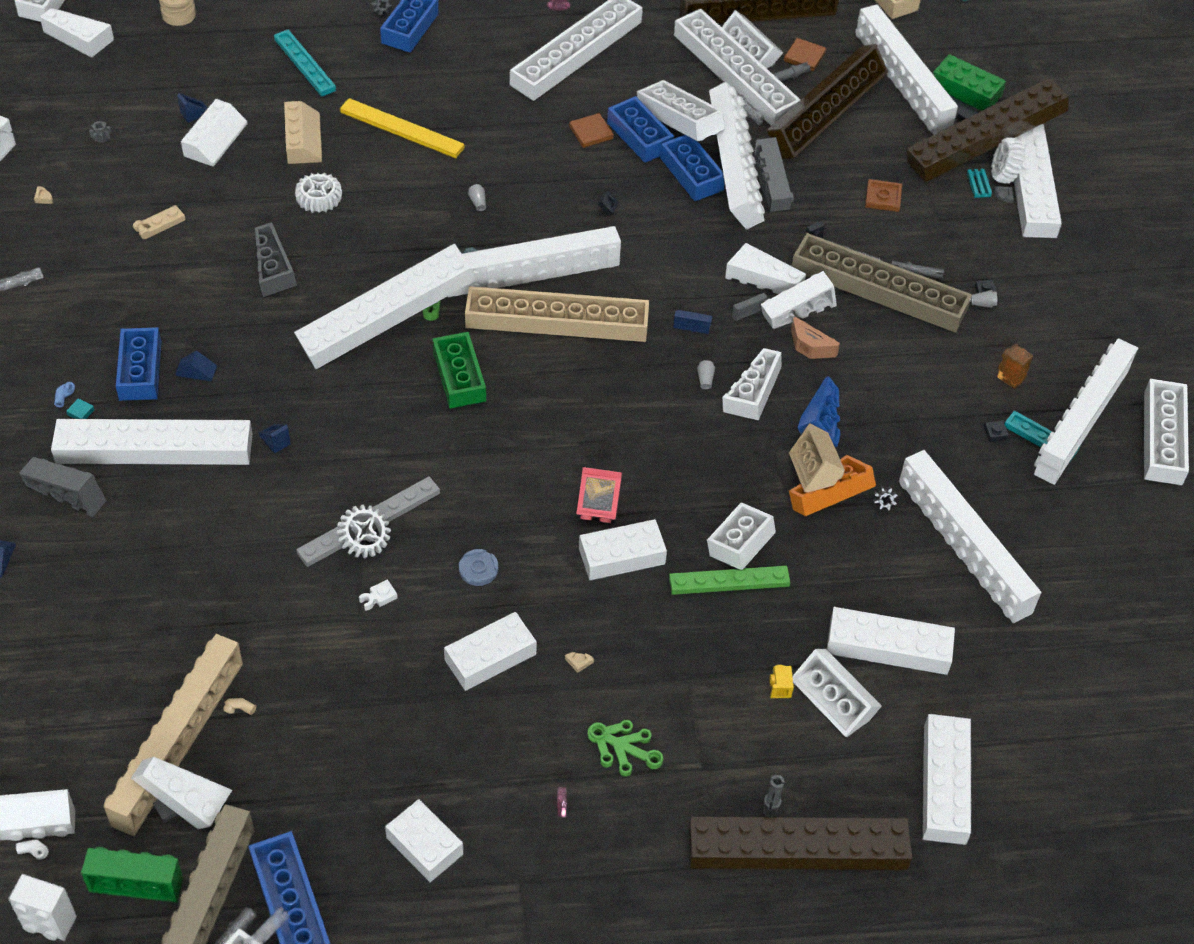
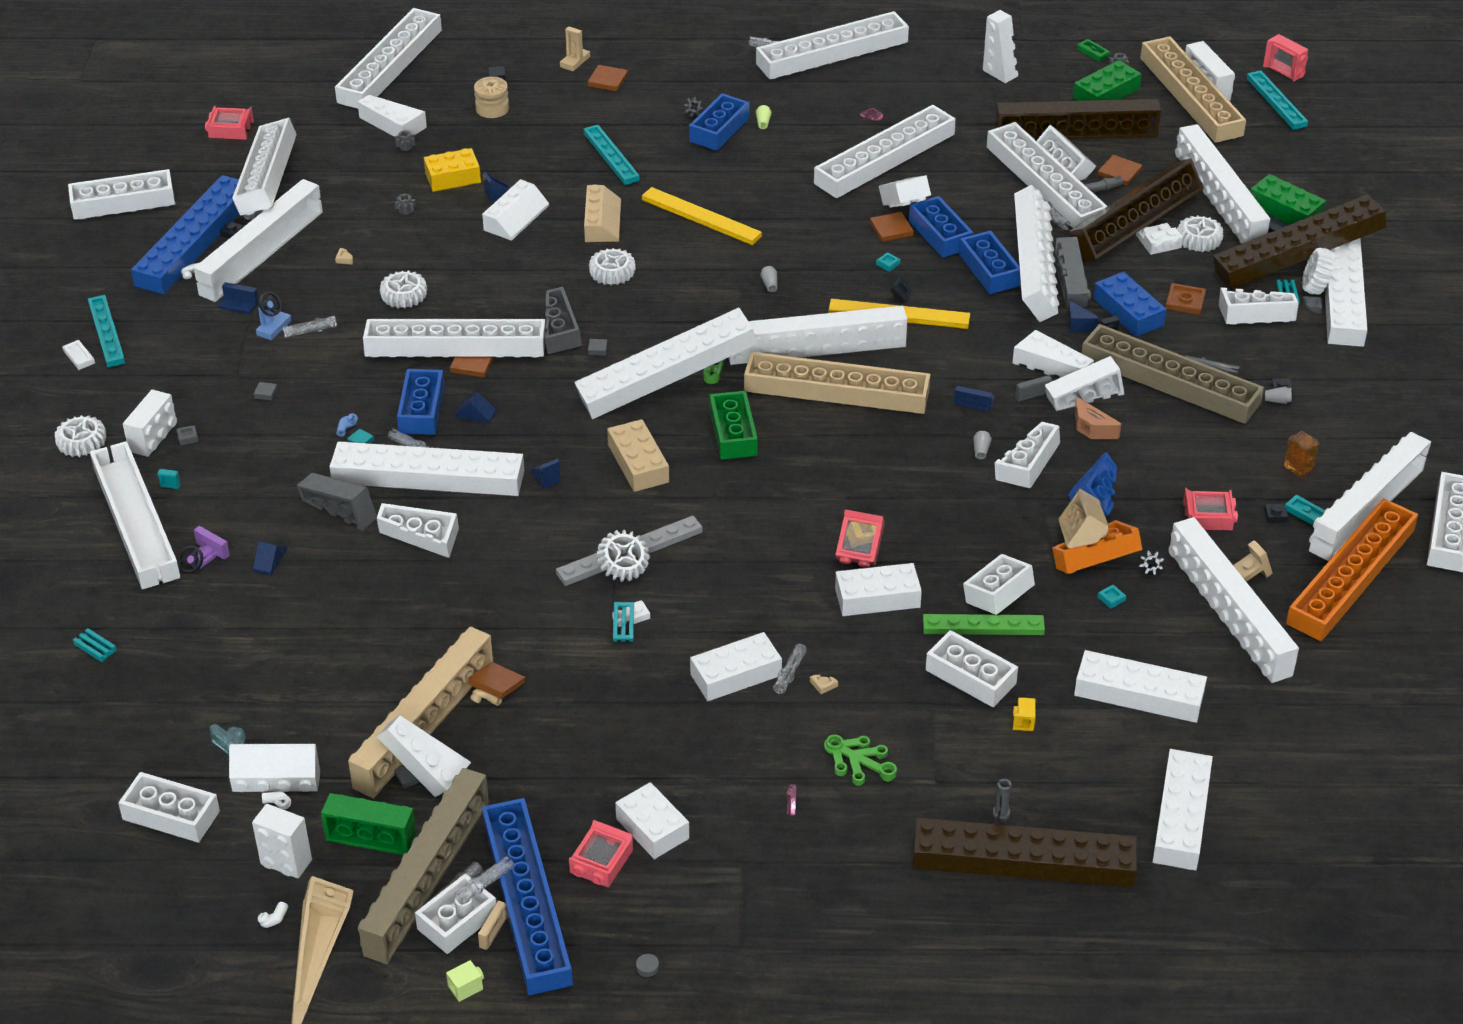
camera: 10 degrees right, 10 degrees down
tan plate [133,205,185,239] -> none
sand blue tile [459,549,498,586] -> none
white brick [637,80,725,141] -> none
white slope [792,649,882,737] -> none
none -> white brick [363,319,546,358]
none -> white wedge [377,503,459,558]
none -> white gear [380,270,427,309]
none -> clear pin [388,428,431,448]
none -> dark grey gear [395,130,415,151]
none -> yellow brick [424,148,481,192]
none -> dark orange tile [450,356,495,378]
none -> dark orange tile [468,662,525,699]
none -> coral window [569,820,633,887]
none -> dark grey tile [588,339,608,356]
none -> tan brick [607,419,669,492]
none -> teal tile [613,602,634,642]
none -> yellowish green cone [756,105,772,129]
none -> clear pin [773,644,807,694]
none -> yellow tile [829,299,970,329]
none -> teal tile [876,252,901,272]
none -> white brick [879,175,931,208]
none -> white brick [926,630,1018,707]
none -> dark blue slope [1068,301,1099,332]
none -> blue brick [1094,272,1167,337]
none -> teal tile [1098,585,1126,609]
none -> white plate [1136,223,1183,255]
none -> white gear [1177,215,1223,253]
none -> coral window [1183,487,1238,530]
none -> white wedge [1219,288,1298,325]
none -> tan bracket [1233,540,1273,582]
none -> orange brick [1286,498,1418,642]

